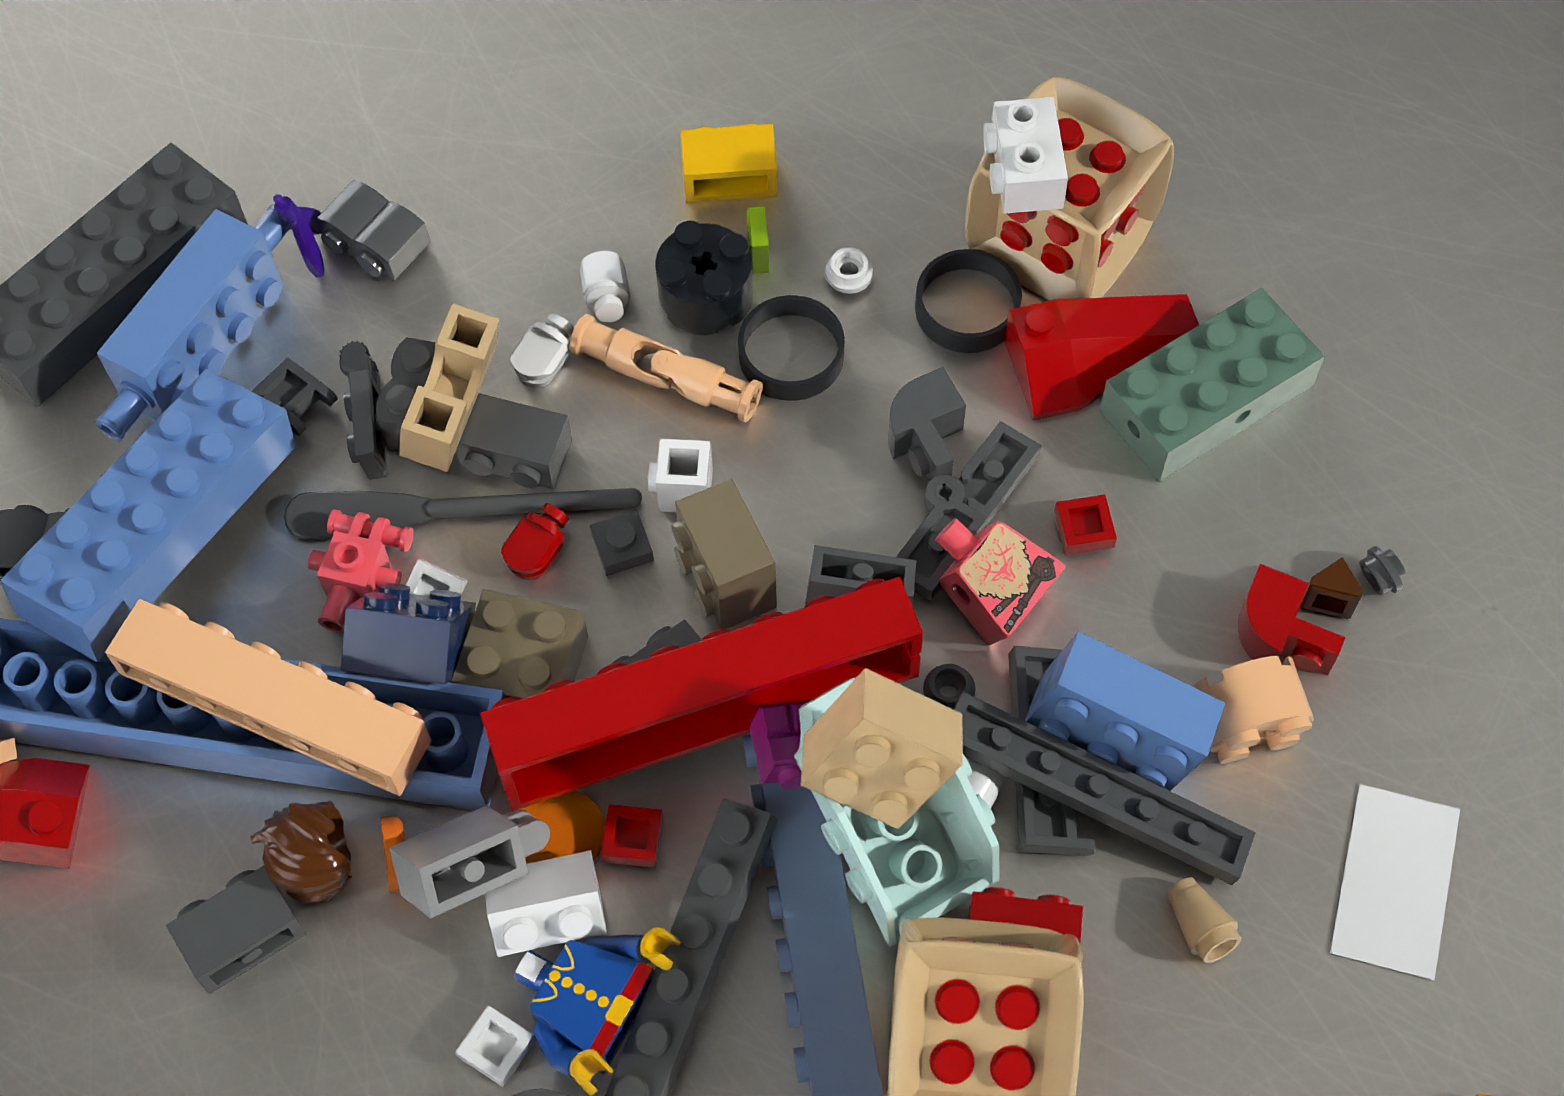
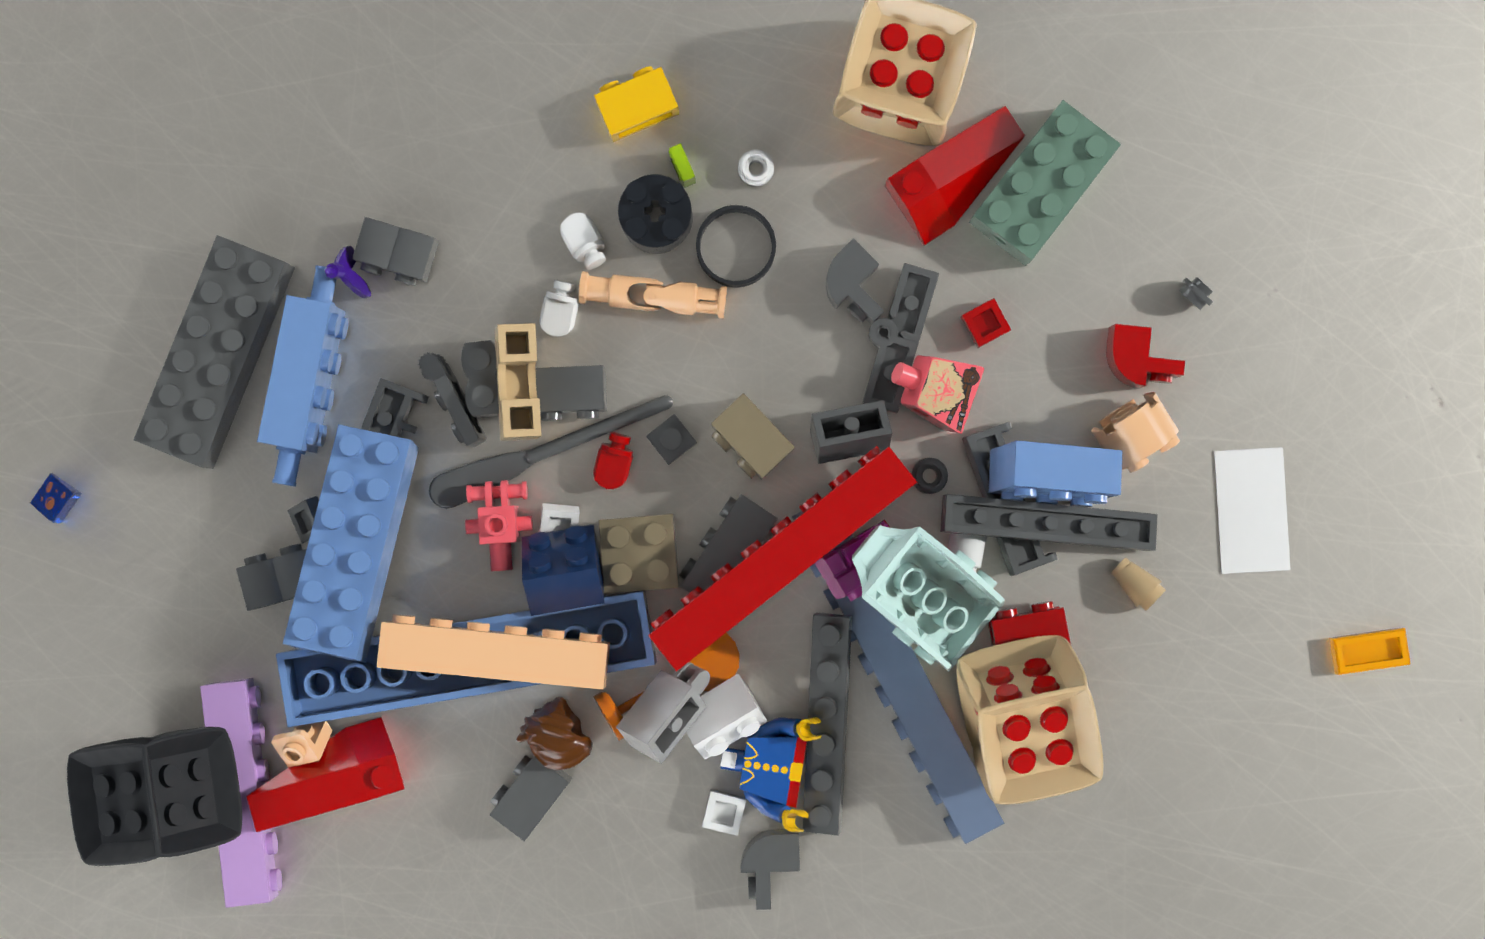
camera: 20 degrees left, 25 degrees up
red plate [601,804,663,868] -> none
white brick [648,438,713,512] -> none
tan brick [801,668,963,829] -> none
black tyre [915,249,1022,353] -> none
white brick [983,97,1068,214] -> none
reddish brown slope [1300,557,1363,619] -> none

